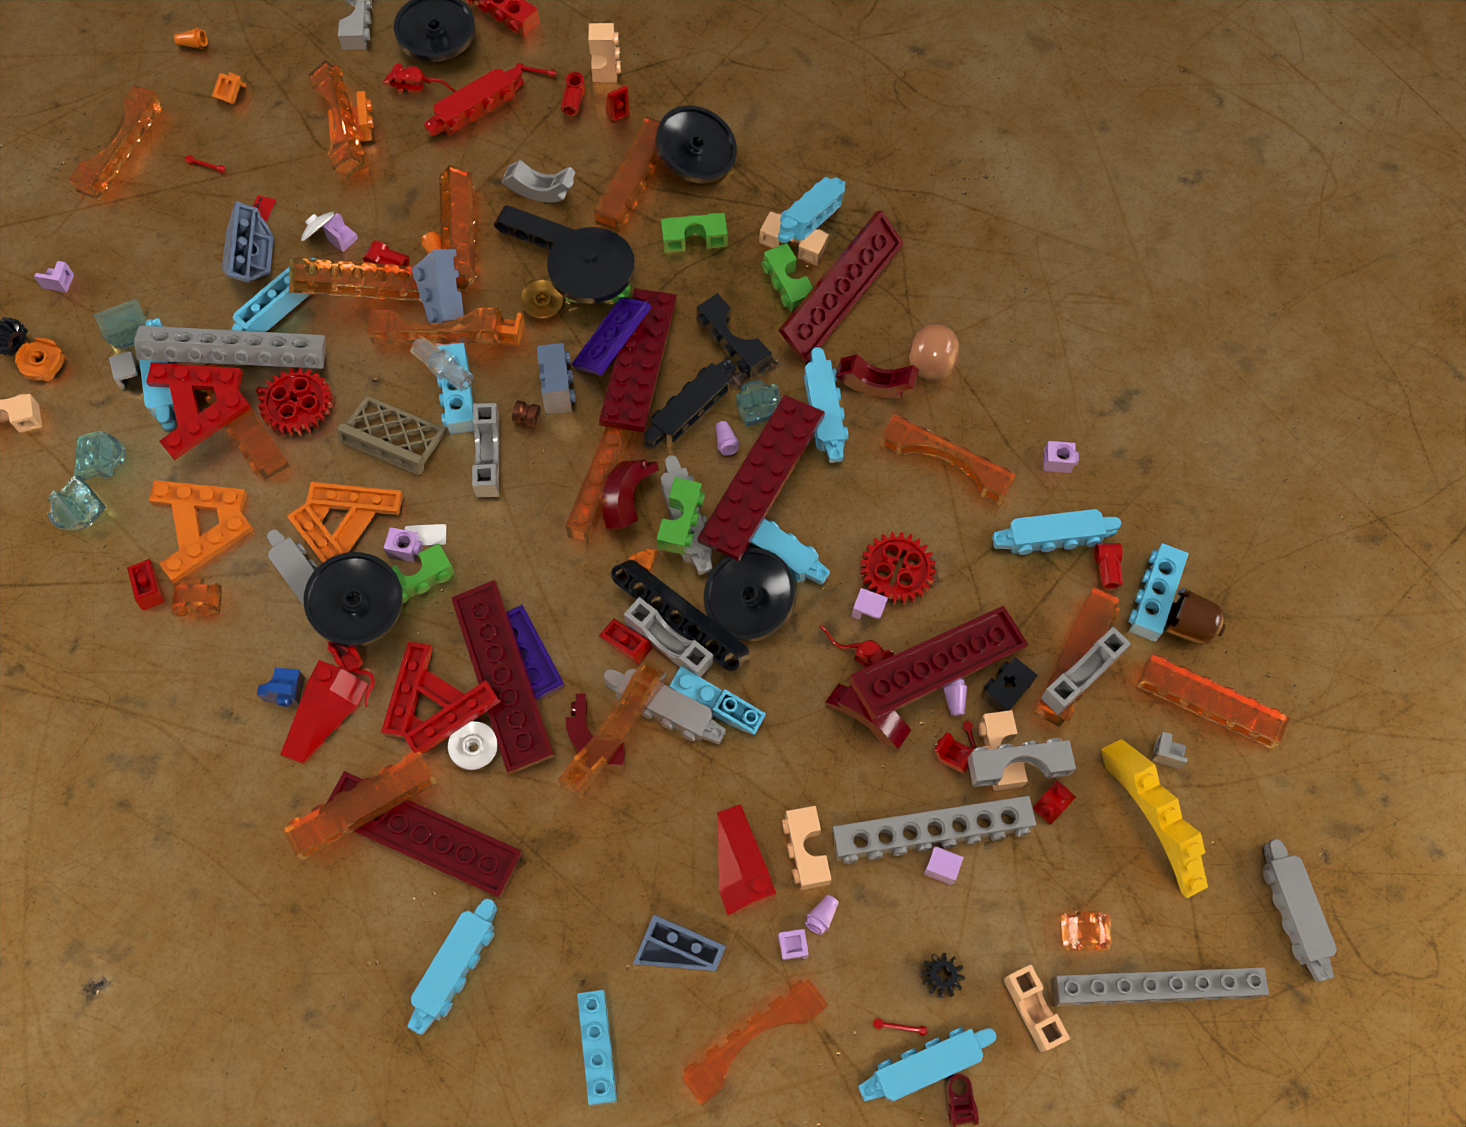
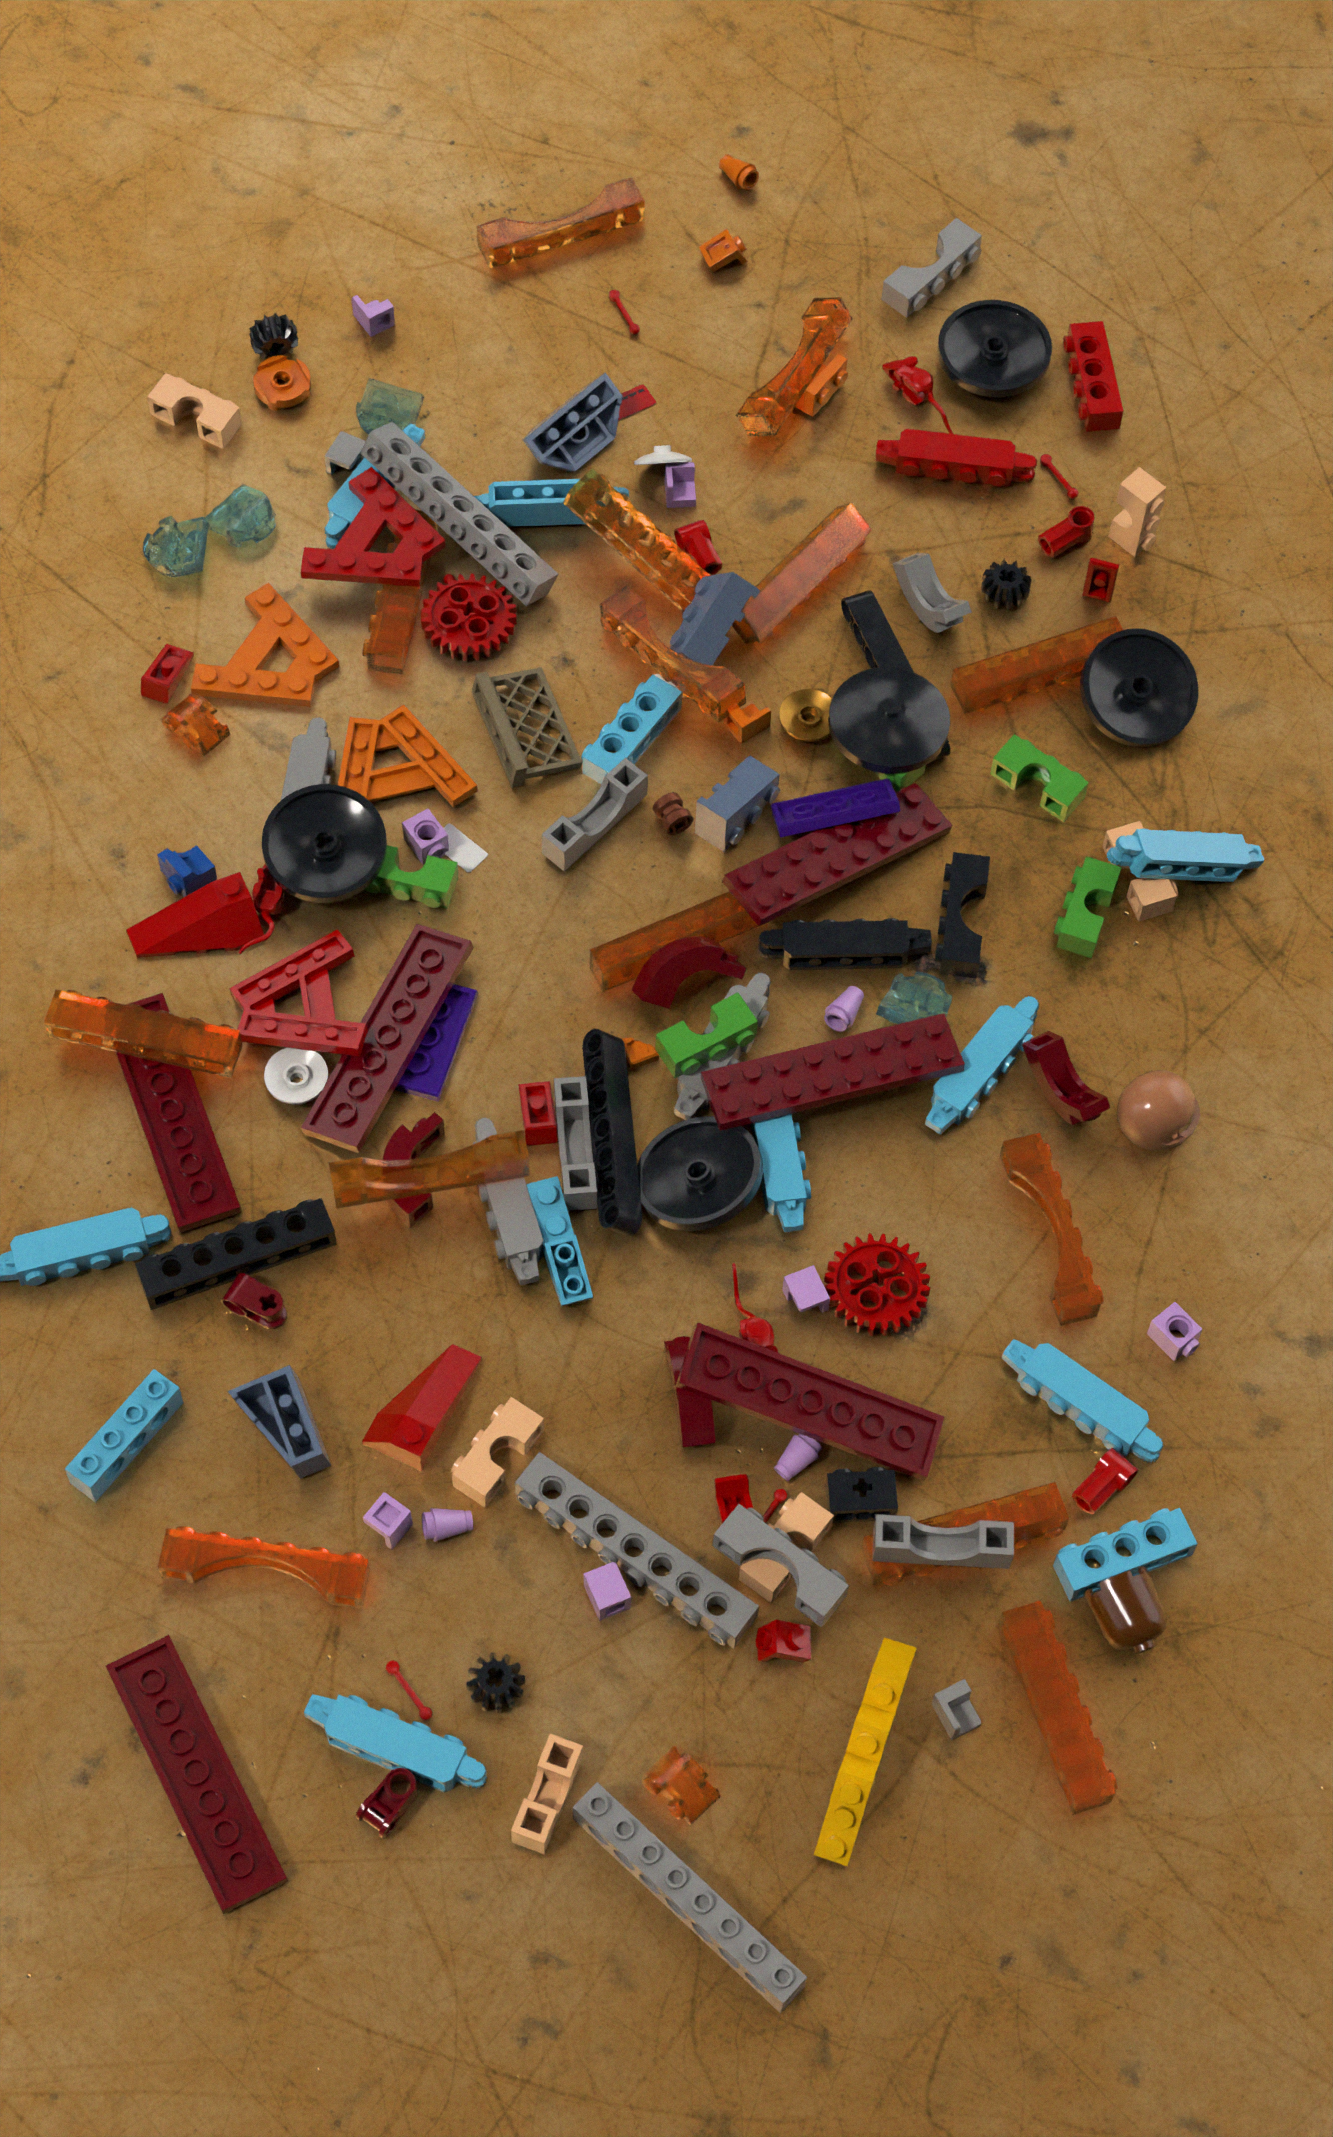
camera: 45 degrees right, 5 degrees down
clear piece [410,337,474,391] -> none
orange cone [421,232,444,254] -> none
dark red plate [778,211,904,362] -> none
light grey hinge [1263,839,1337,982] -> none
none -> black brick [135,1198,337,1310]
none -> dark red piece [221,1273,287,1329]
none -> black gear [981,559,1032,610]

